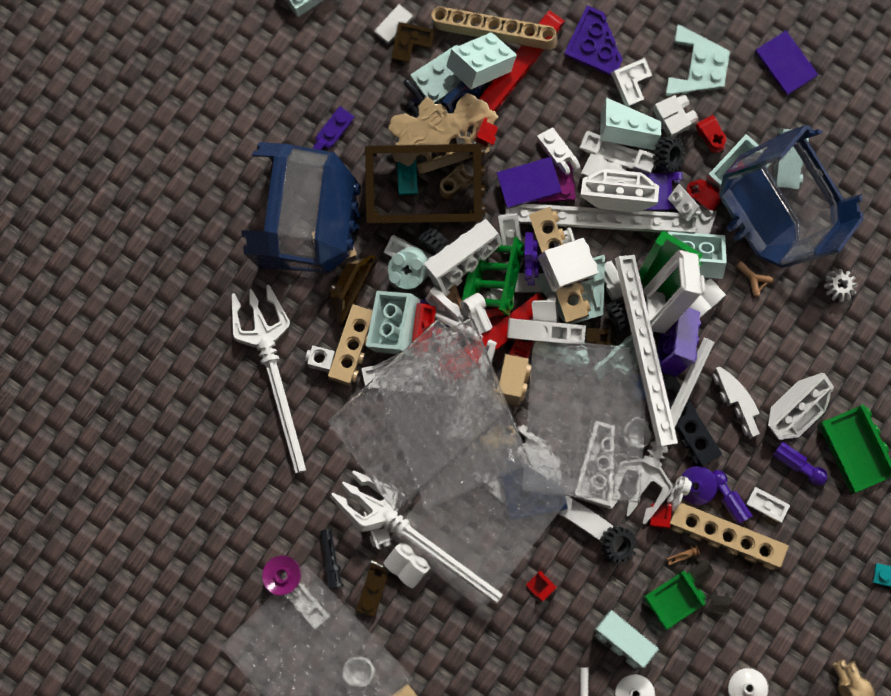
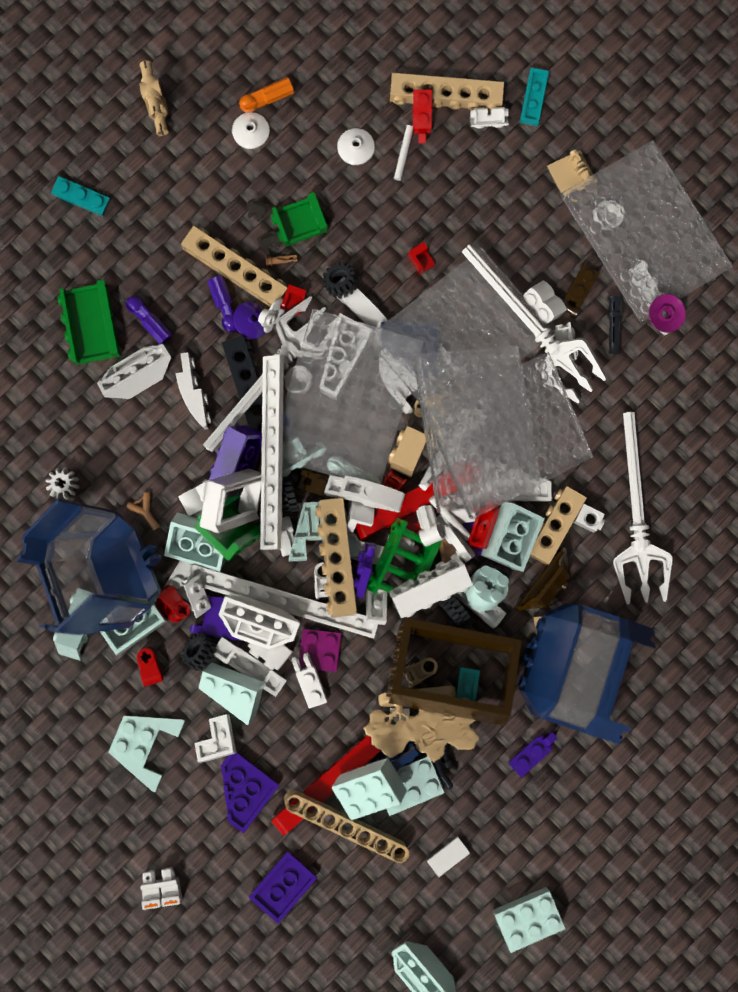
camera: 170 degrees left, 5 degrees up
dark brown plate [391,22,435,63] -> none
red panel [472,117,498,148] -> none
dark purple tile [496,157,562,209] -> none
white panel [538,238,599,292] -> none
light aqua brick [593,610,658,669] -> none
white hips [653,95,698,138] -> none
white plate [746,487,790,523] -> none
dark purple tile [755,31,818,96] -> none

